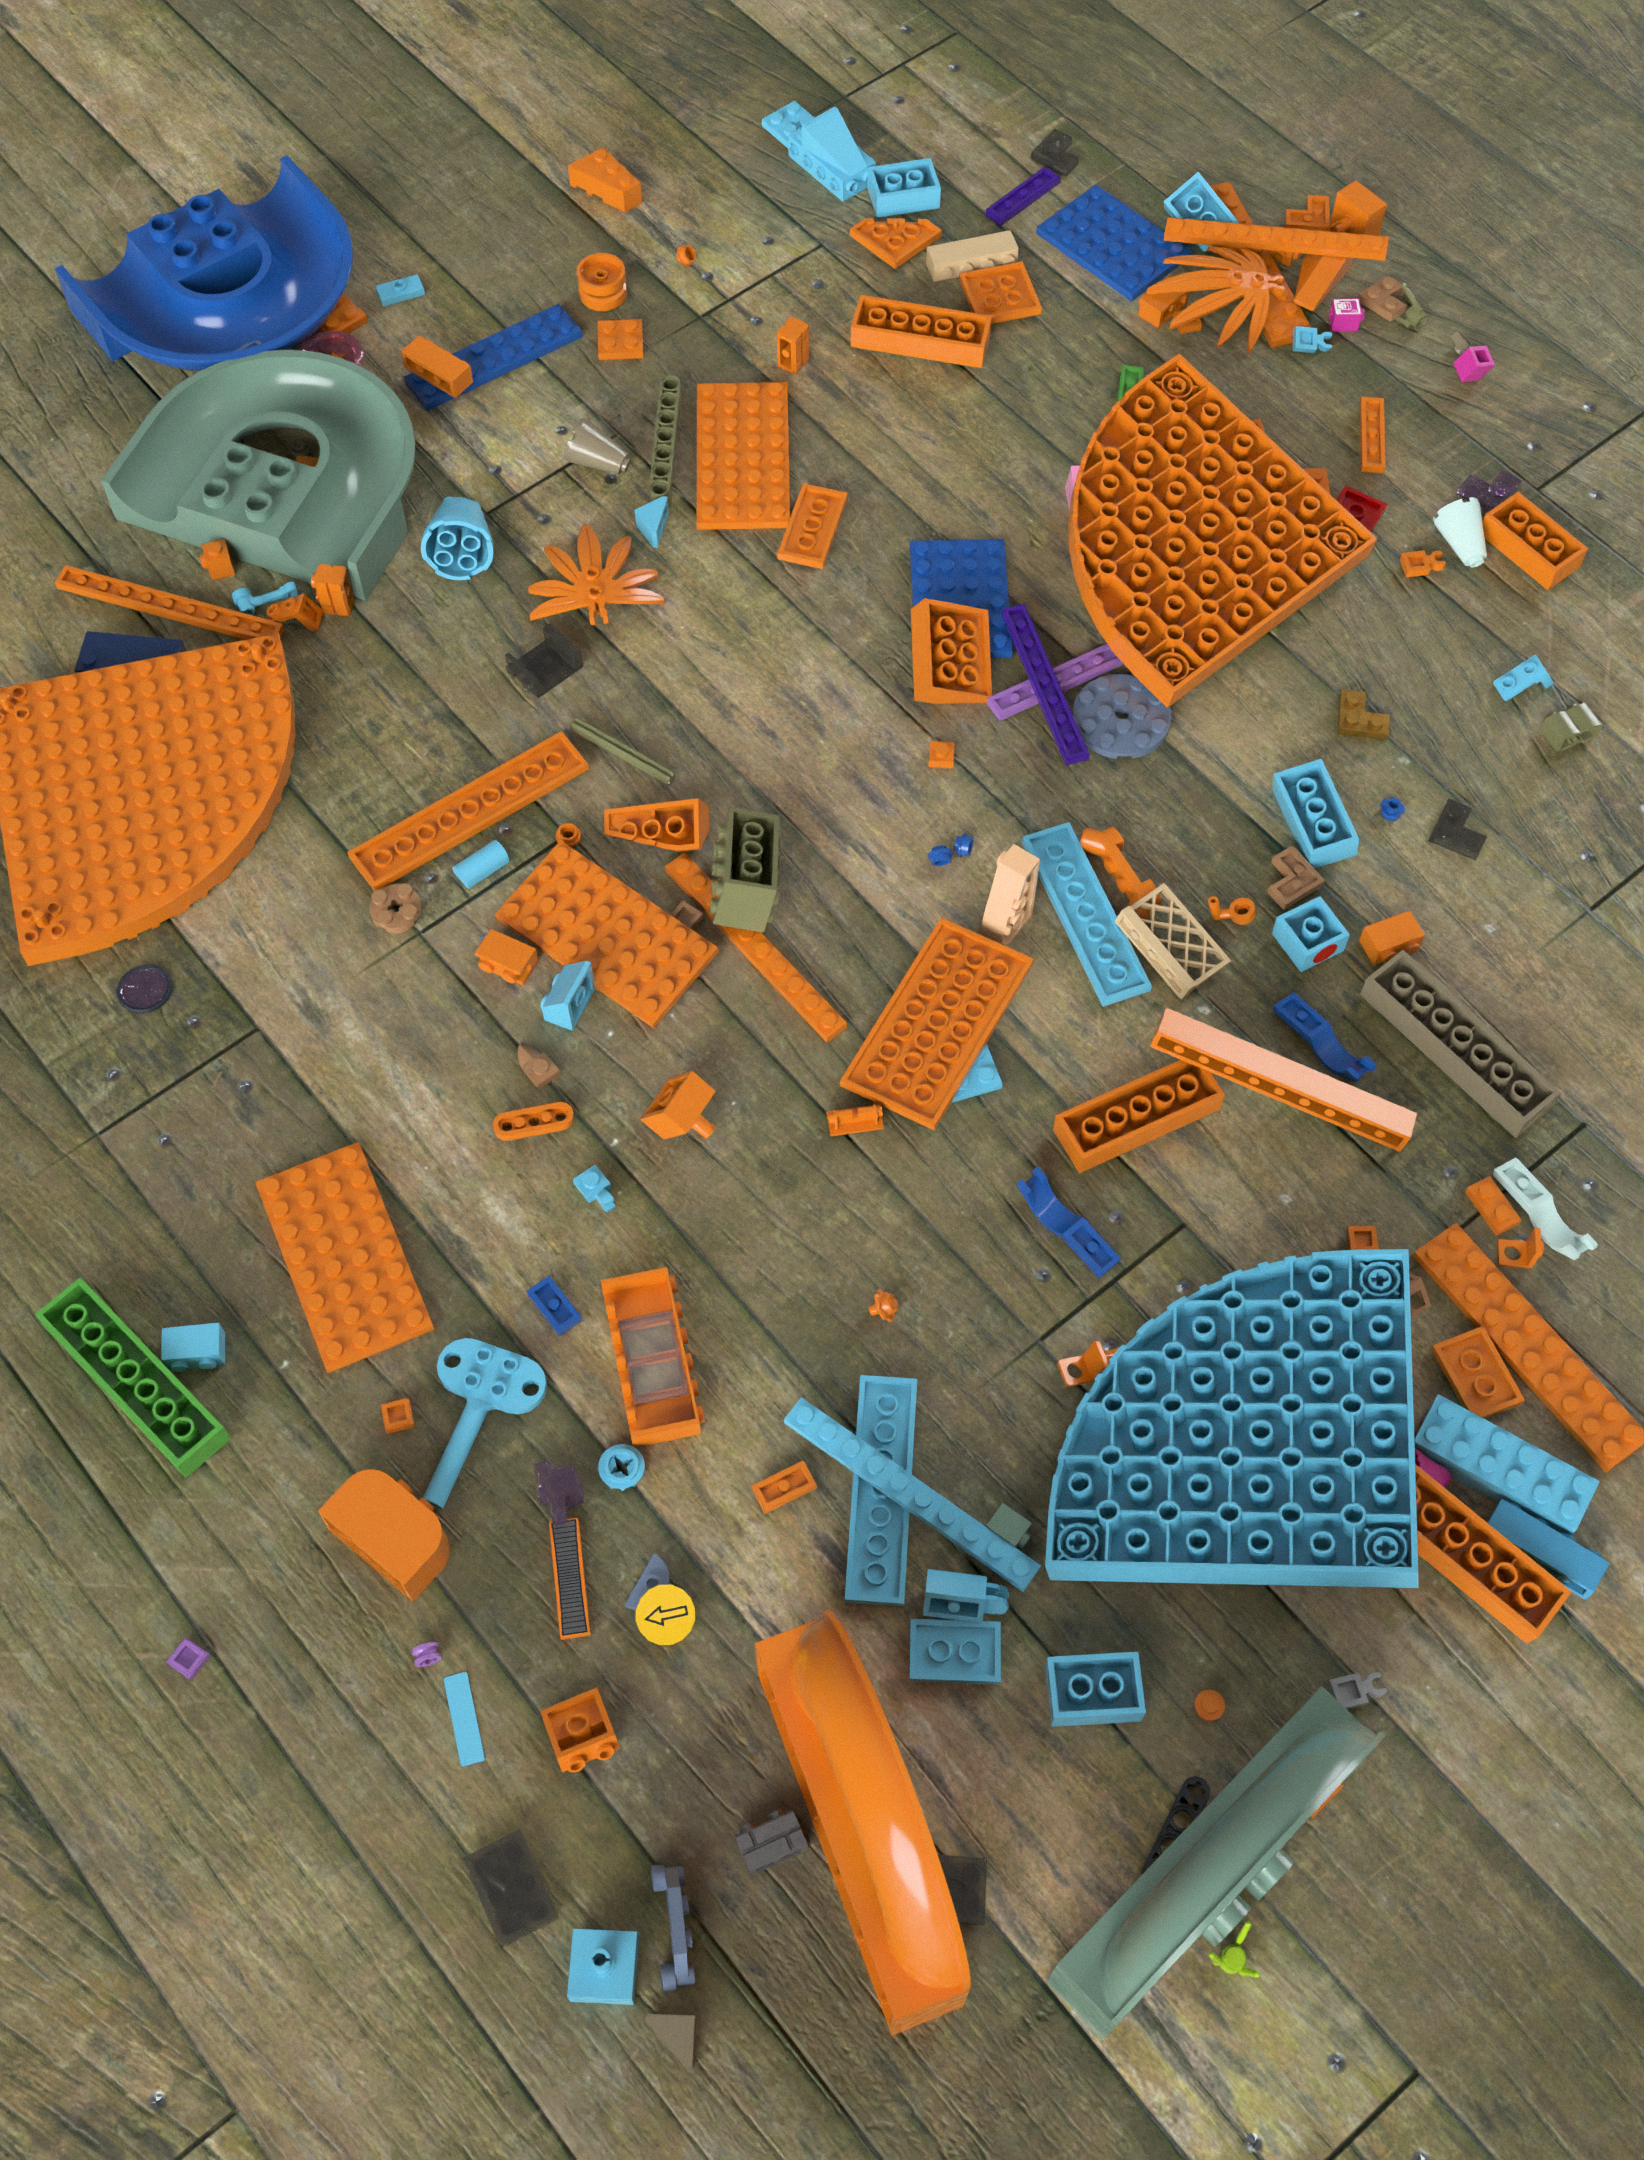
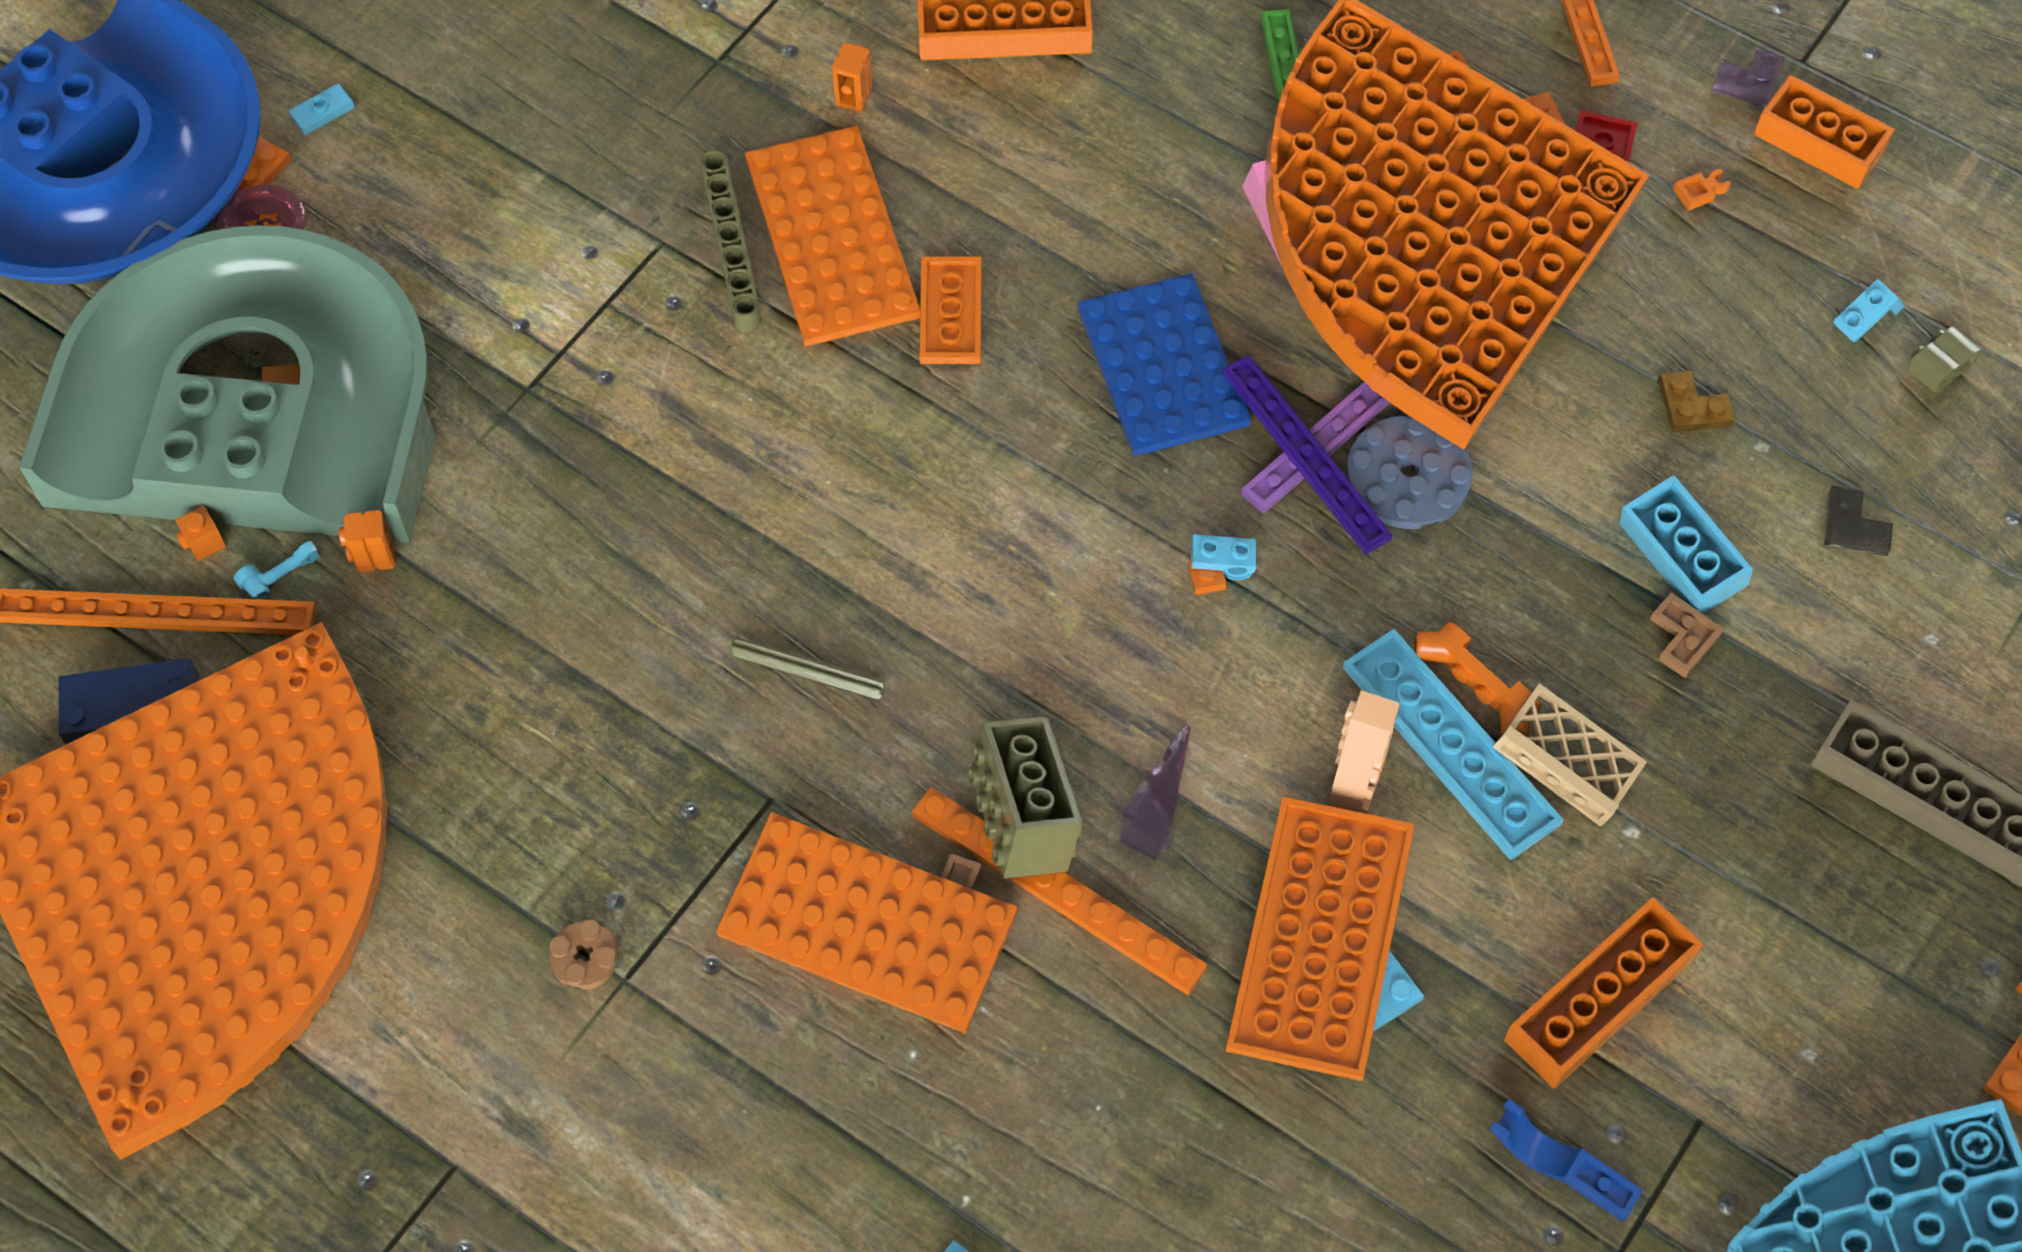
camera: 15 degrees left, 0 degrees up
clear purple wheel [116,965,172,1013] -> none
orange bracket [266,594,323,632] -> none
orange plate [347,731,589,891] -> none
orange brick [401,335,473,398] -> none
blue plate [404,304,583,411] -> none
medium azure cone [421,497,494,580] -> none
medium azure brick [452,840,509,889] -> none
orange brick [475,929,539,986] -> none
orange plate [493,1102,574,1141] -> none
clear smoke panel [505,623,583,698] -> none
medium nougat plate [518,1045,561,1090] -> none
orange plant [528,524,665,625] -> none
medium azure slope [540,961,595,1031] -> none
orange plate [556,823,581,847] -> none
dark tan cone [564,418,631,475] -> none
orange wheel [576,253,627,311] -> none
orange plate [597,319,644,360] -> none
orange wedge [604,798,710,852] -> none
medium azure slope [635,496,669,548] -> none
orange brick [640,1071,716,1140] -> none
orange hinge [826,1104,884,1137] -> none
orange slope [911,598,992,704] -> none
blue plate [928,845,953,866] -> none
blue plate [954,833,974,857] -> none
brick [1150,1008,1417,1152] -> none
orange plate [1208,896,1256,925] -> none
medium azure brick [1272,896,1350,972] -> none
blue piece [1274,992,1377,1082] -> none
orange plate [1346,1226,1379,1250] -> none
orange brick [1359,910,1425,965] -> none
blue plate [1380,797,1405,821] -> none
light aqua cone [1433,497,1487,568] -> none
none -> clear purple wedge [1120,724,1191,860]
none -> medium azure plate [1191,534,1256,580]

